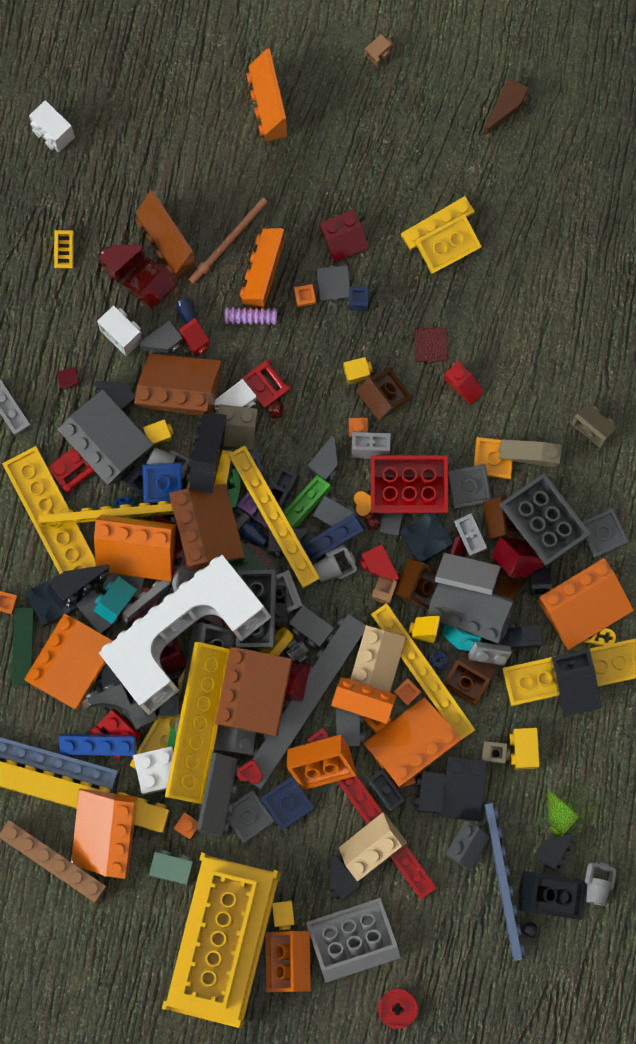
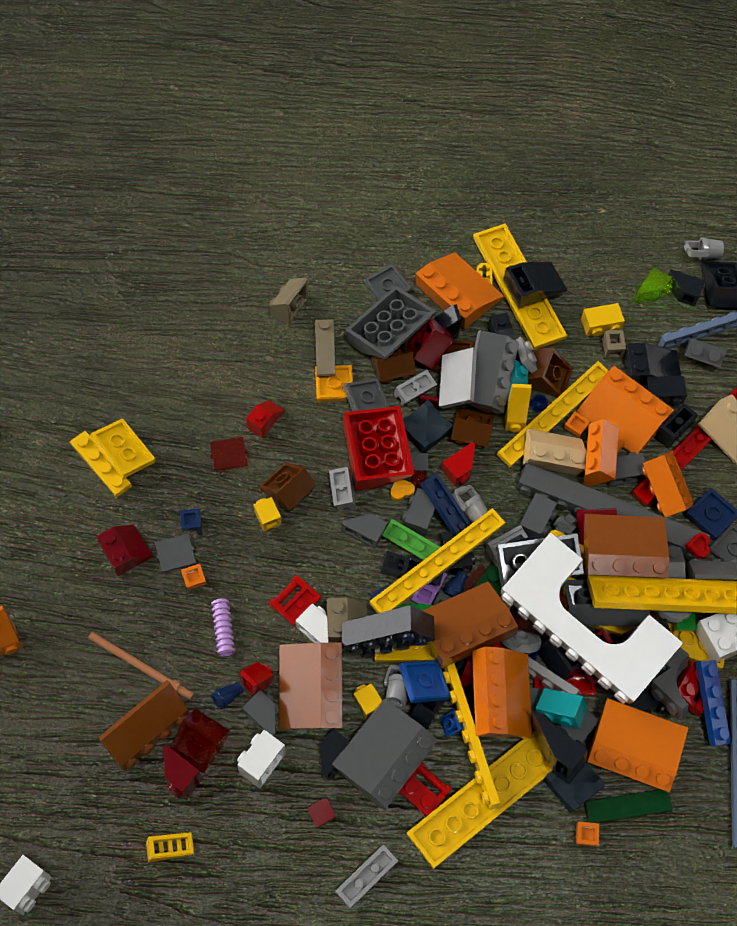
camera: 105 degrees left, 15 degrees down
orange slope [240,228,285,309] -> none
clear red plate [269,401,284,419] -> none
orange plate [349,418,368,438] -> none
medium nougat panel [371,578,397,605] -> none

